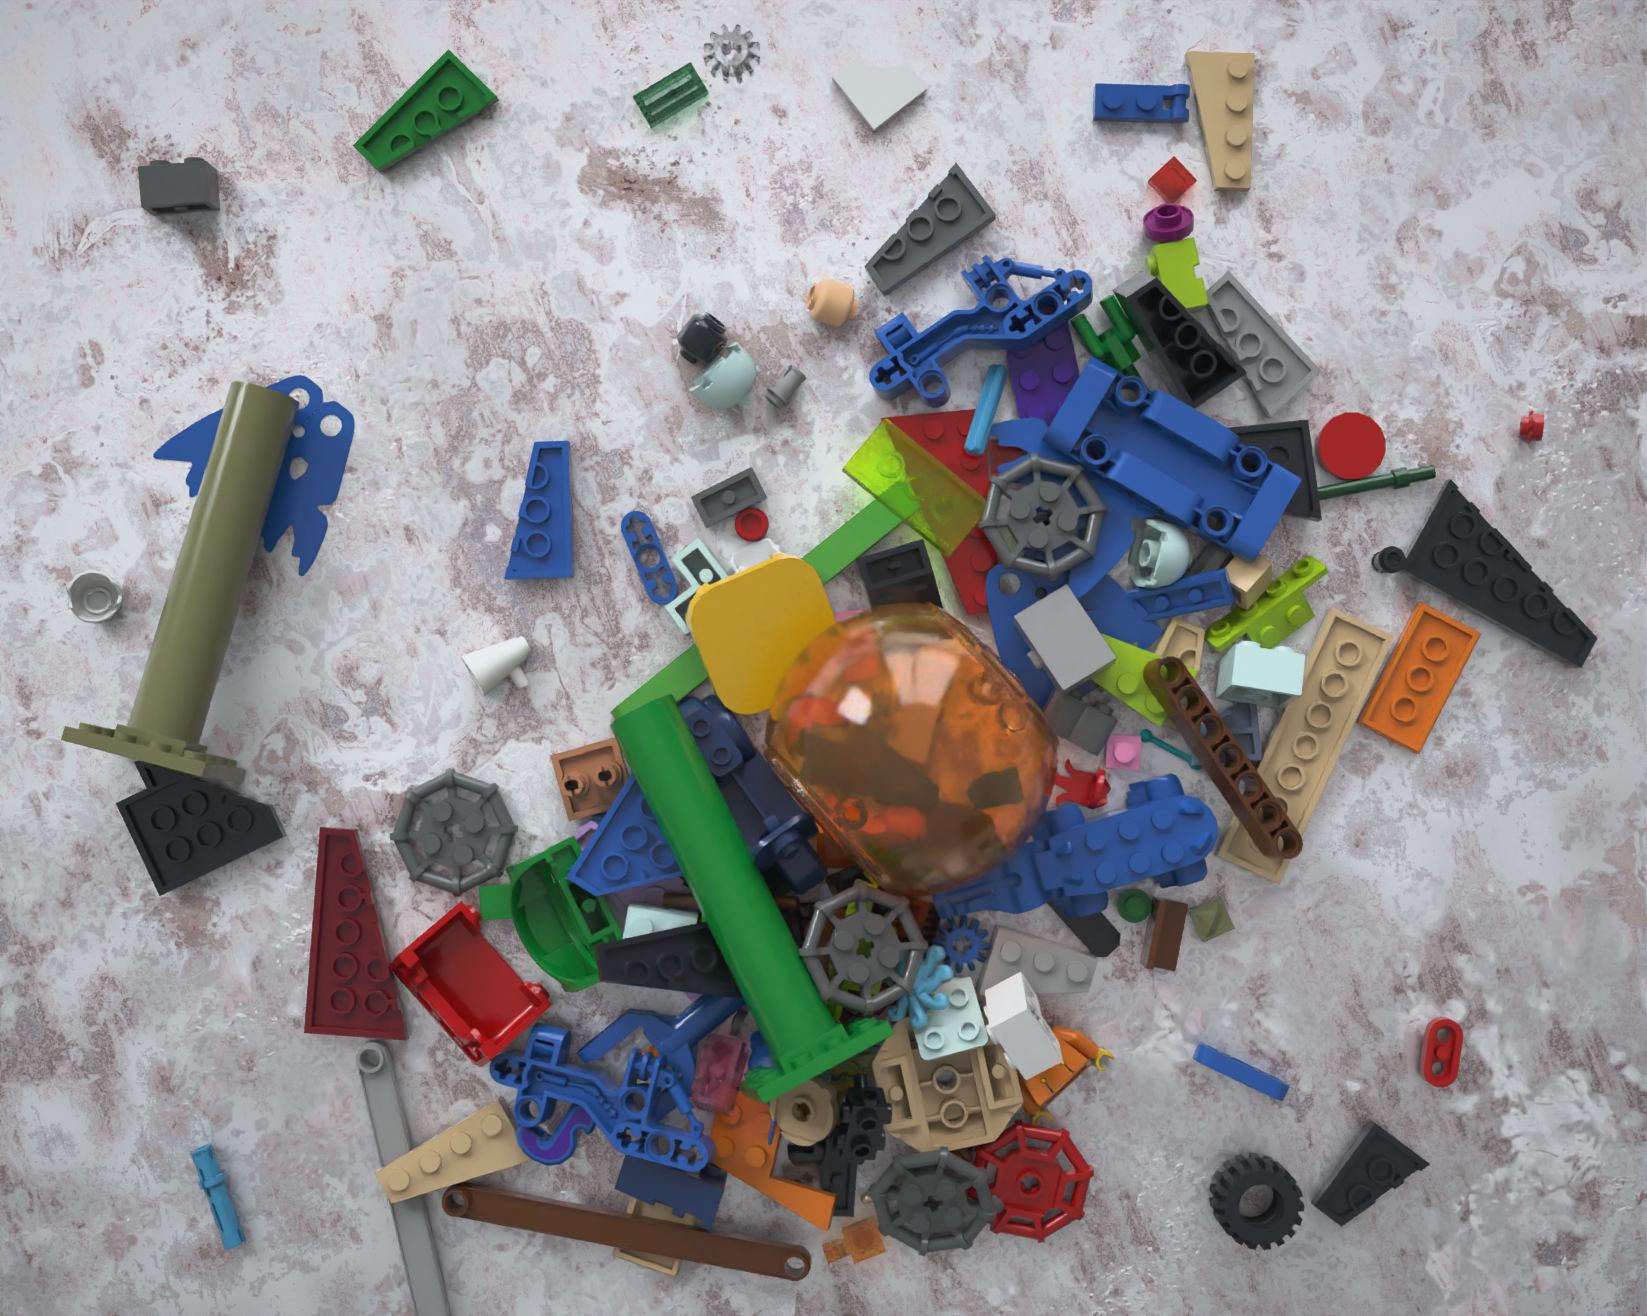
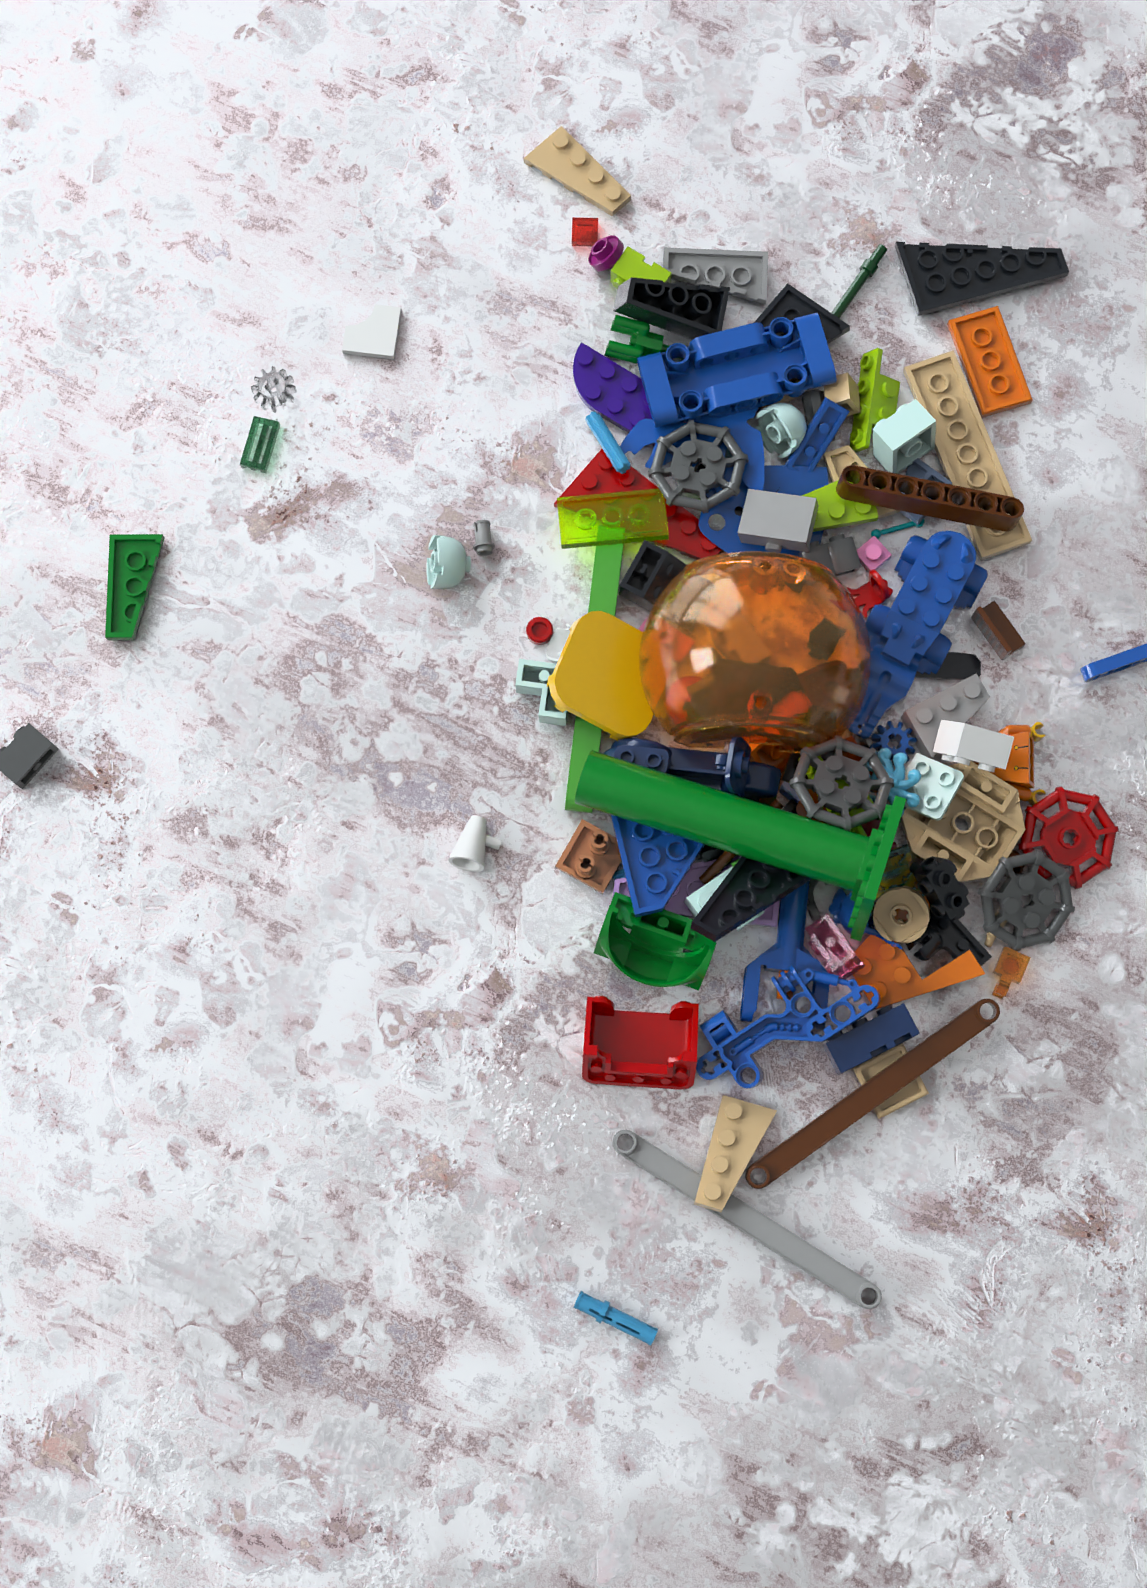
camera: 45 degrees left, 10 degrees down
olive piece [61,381,300,783] -> none
white hair [66,570,123,624] -> none
black wing [116,760,287,896] -> none
blue piece [153,375,354,576] -> none
dark red wing [304,826,409,1041] -> none
dark grey plate [390,768,518,897] -> none
green tile [479,883,512,921] -> none
blue wing [504,441,574,580] -> none
animal [515,1104,596,1166] -> none
blue beam [621,511,679,605] -> none
black head [677,312,728,365] -> none
dark grey plate [691,467,767,529] -> none
light nougat head [806,278,859,328] -> none
dark grey wing [864,163,996,297] -> none
blue beam [869,255,1093,408] -> none
clear red tile [988,439,1024,475] -> none
blue plate [1093,83,1190,124] -> none
green plate [1117,888,1152,923] -> none
olive tile [1188,896,1235,942] -> none
red tile [1316,412,1386,480] -> none
black pin [1371,546,1406,574] -> none
red plate [1519,410,1544,444] -> none

